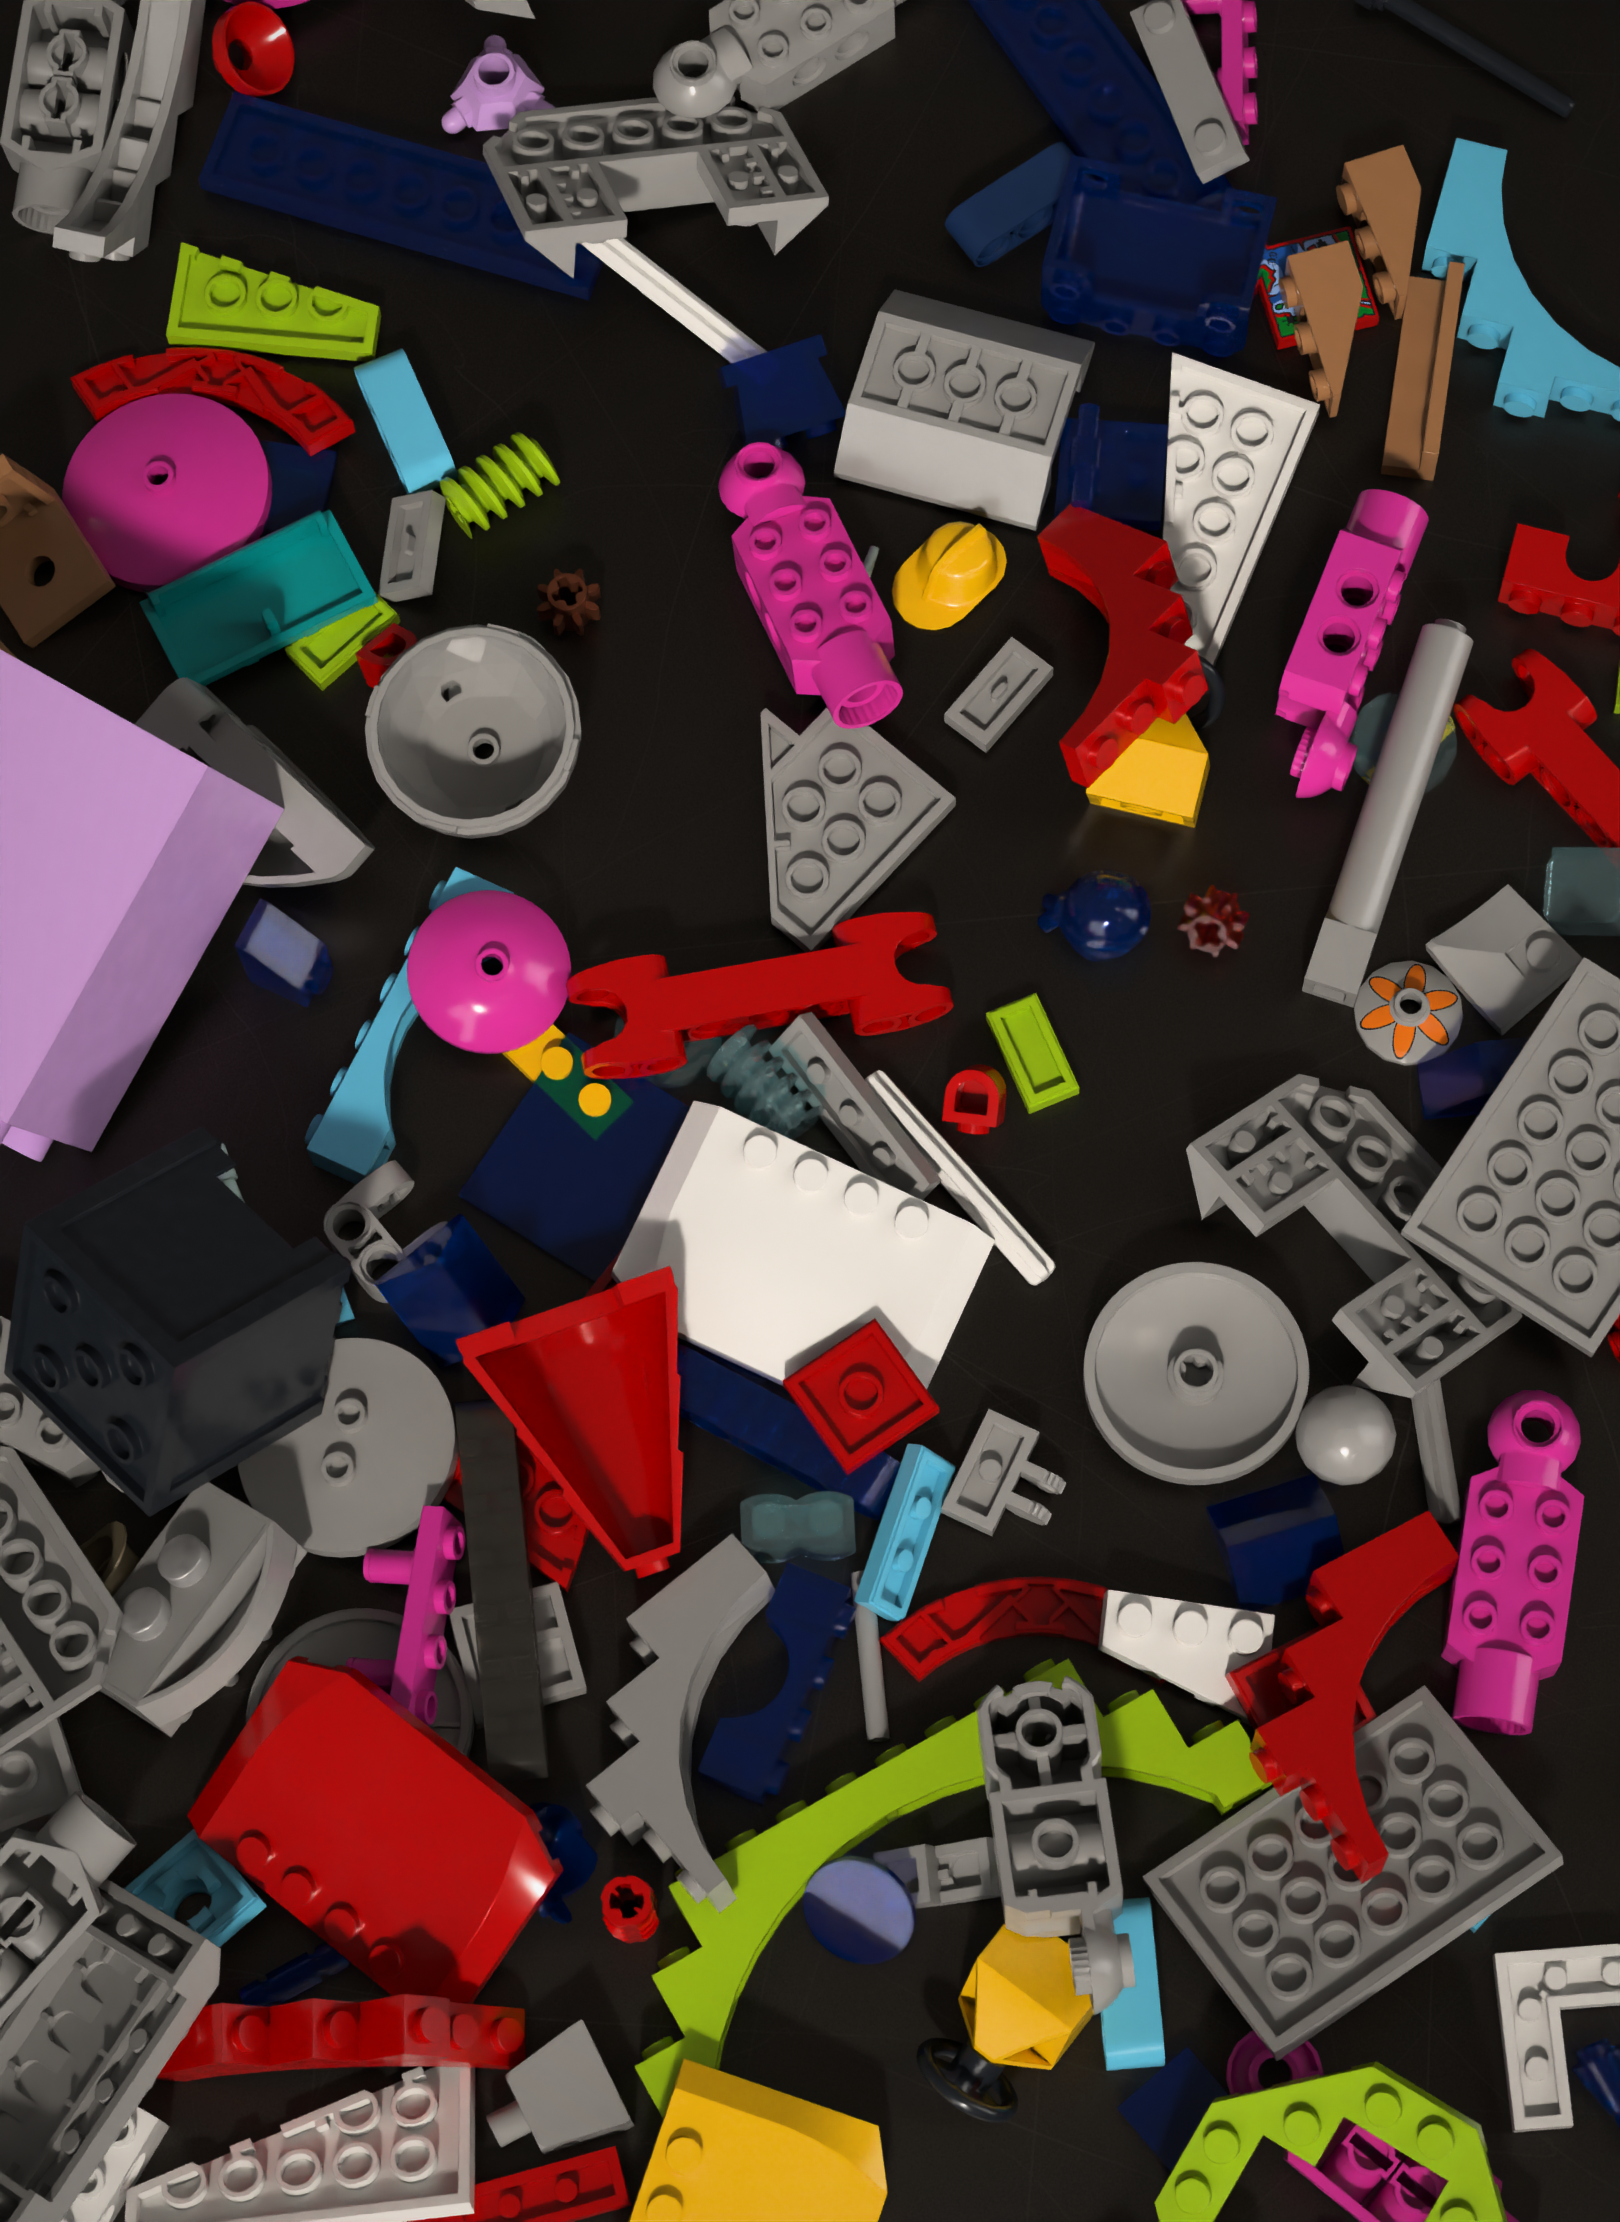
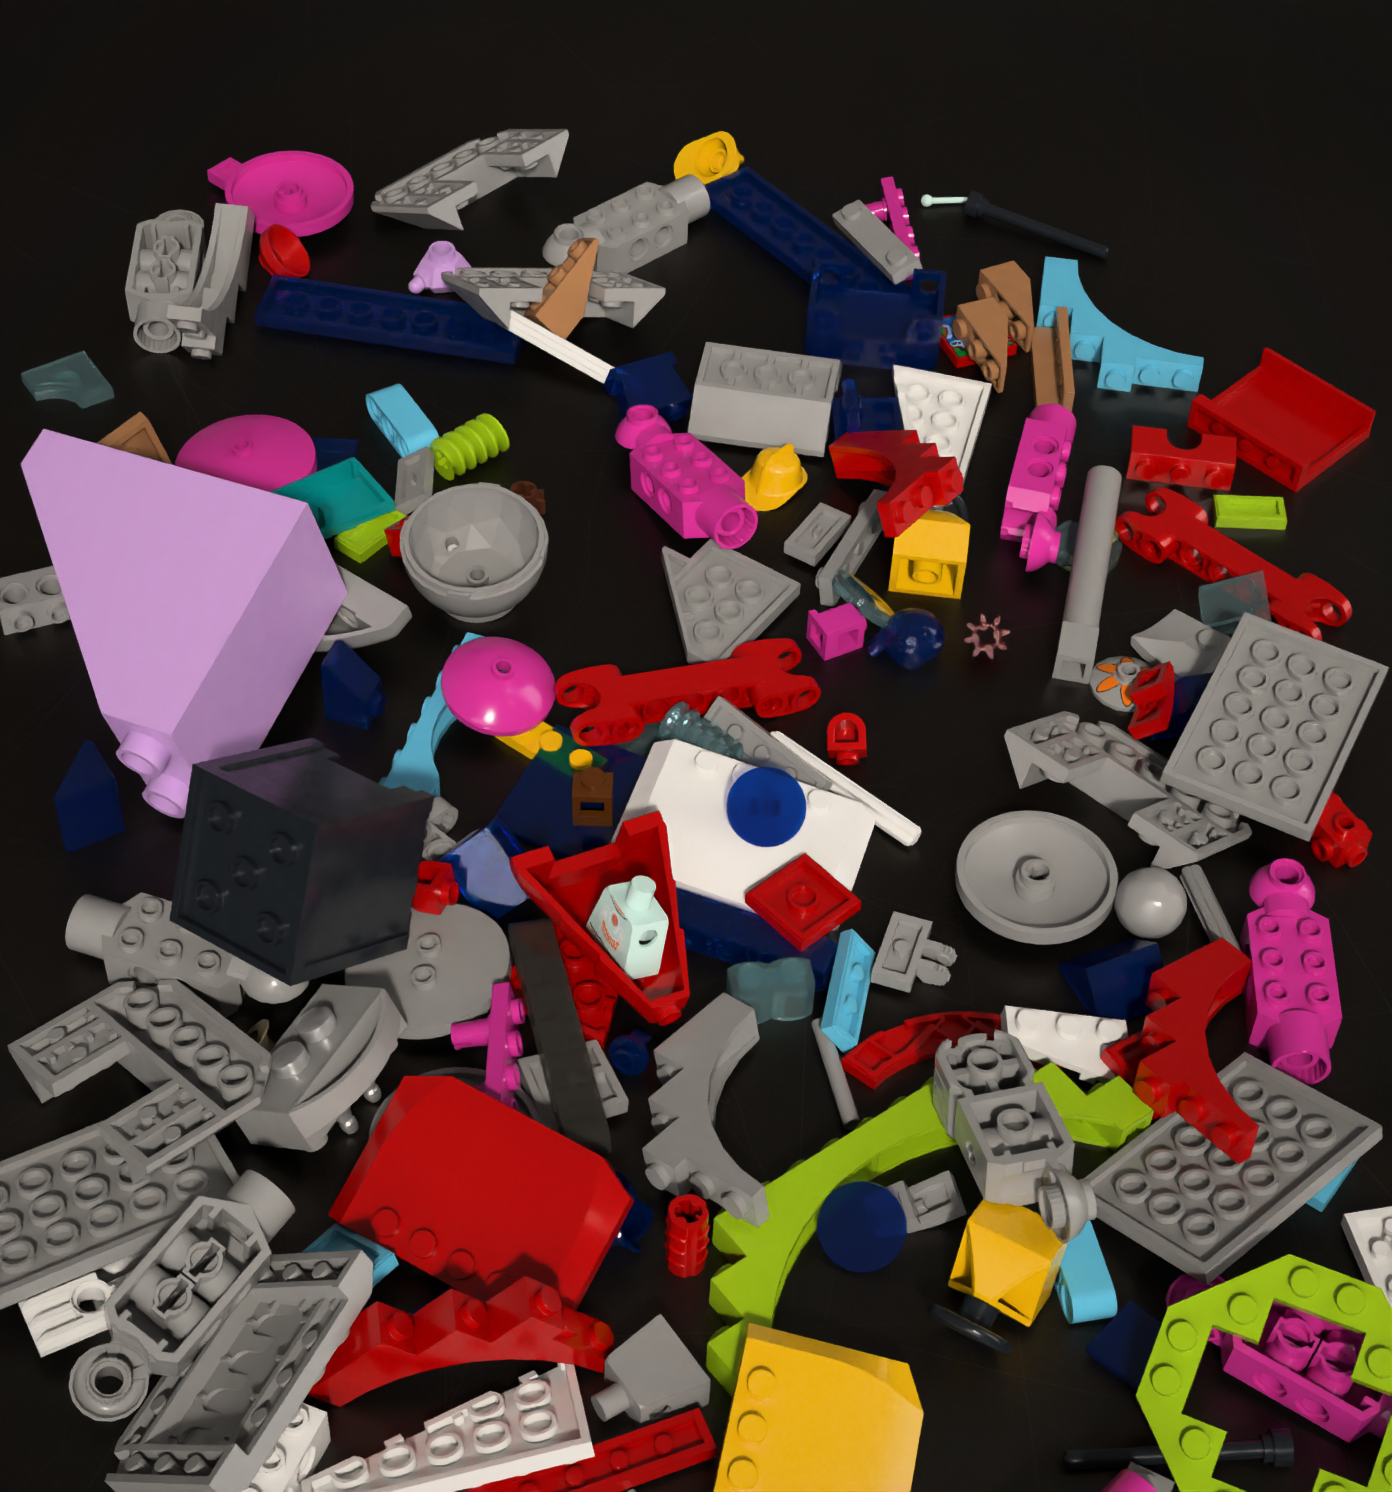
camera: 15 degrees left, 25 degrees down
red tile [70,347,356,457] -> none
lime wing [166,242,381,362] -> none
clear blue arch [697,1562,857,1806] -> none
dark blue beam [944,142,1097,267] -> none
lime tile [986,993,1080,1114] -> none
none -> red plate [411,861,459,915]
none -> medium nougat slope [523,238,599,339]
none -> reddish brown brick [572,767,615,827]
none -> light aqua torso [586,875,669,980]
none -> clear blue plate [609,1029,651,1076]
none -> clear blue piece [726,767,806,847]
none -> dark pink brick [806,602,867,661]
none -> light grey plate [815,489,887,607]
none -> clear light blue tile [831,570,896,627]
none -> red slope [1127,661,1175,741]

